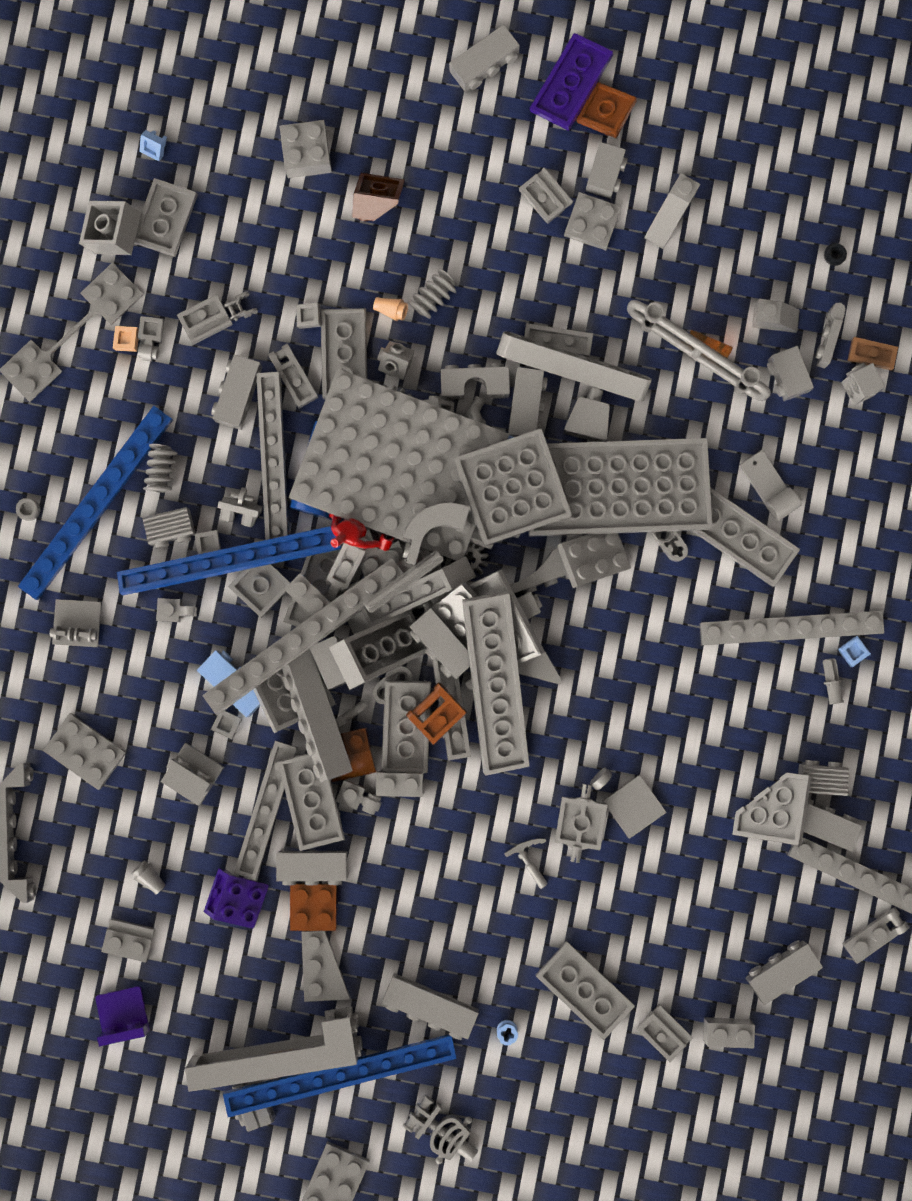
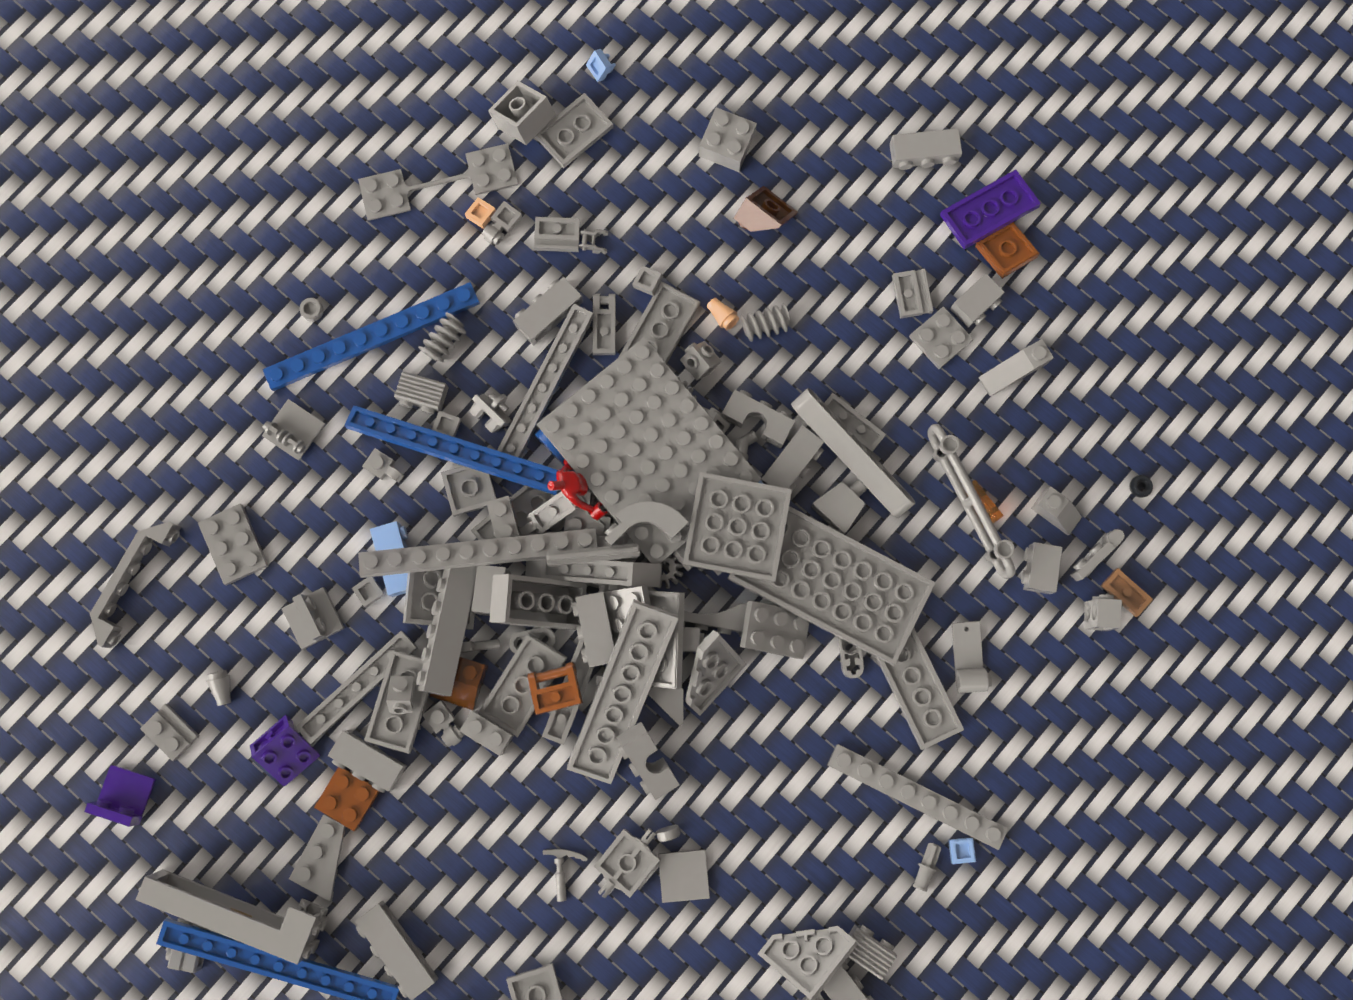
camera: 25 degrees right, 5 degrees down
none -> light grey bracket [386,676,415,715]
none -> light grey arch [617,722,679,800]
none -> light grey plate [685,630,747,716]

